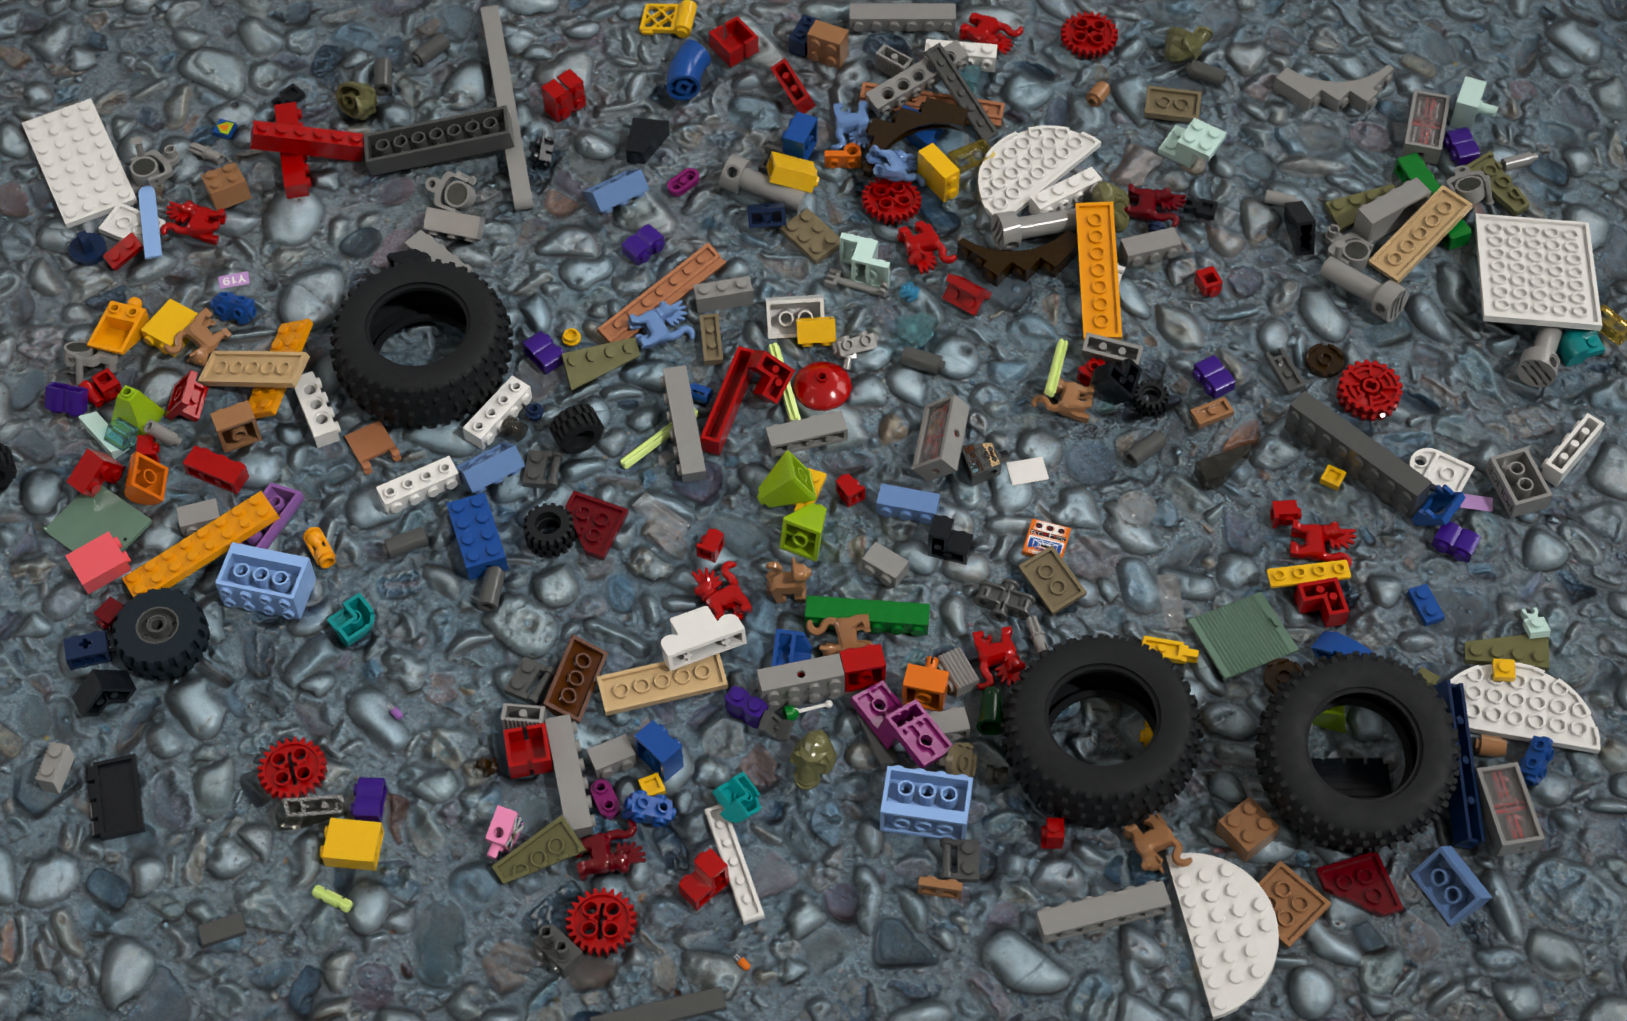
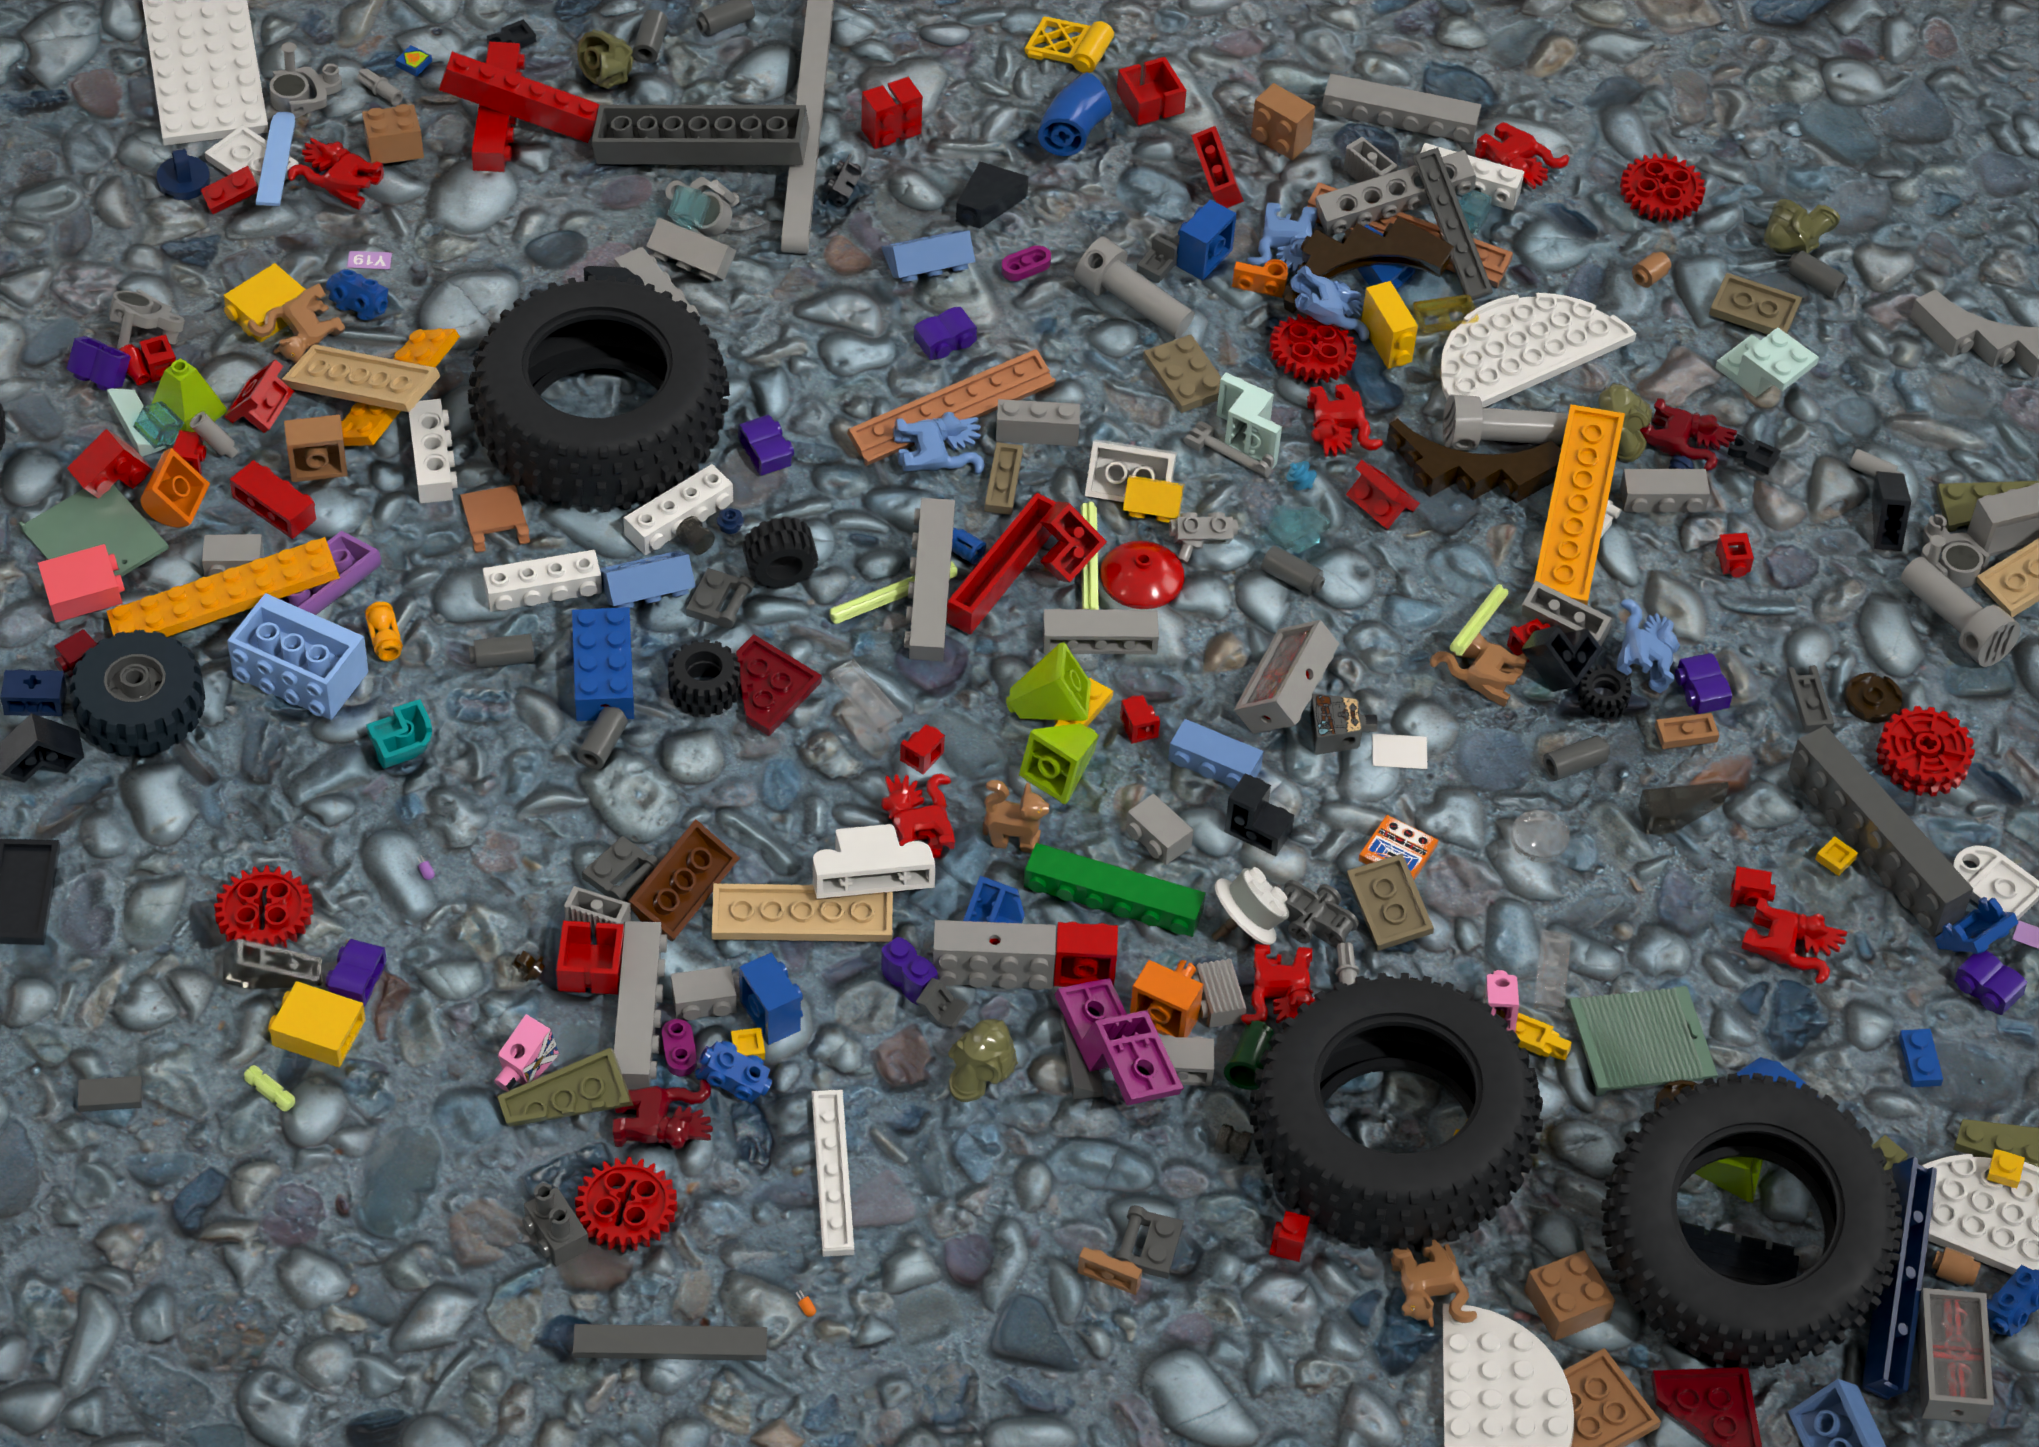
camera: 10 degrees right, 5 degrees down
light orange slope [87,297,150,355] -> none
olive wing [561,337,640,392] -> none
yellow plate [562,328,581,347] -> none
red brick [678,848,729,911] -> none
teal brick [712,771,762,823] -> none
dark blue brick [747,202,786,228] -> none
yellow brick [766,151,819,193] -> none
hinge [782,700,833,721] -> none
dark blue brick [788,14,820,58] -> none
medium nougat animal [806,613,872,656] -> none
light blue brick [880,765,973,839] -> none
dark tan tile [936,742,977,777] -> none
white brick [1029,167,1102,215] -> none
light grey brick [1035,880,1171,944] -> none
yellow bracket [1266,560,1351,588] -> none
red brick [1294,577,1350,628] -> none
none -> clear light blue brick [667,185,711,230]
none -> piece [1211,867,1289,945]
none -> bright pink torso [1483,970,1519,1032]
none -> medium blue animal [1617,599,1680,693]

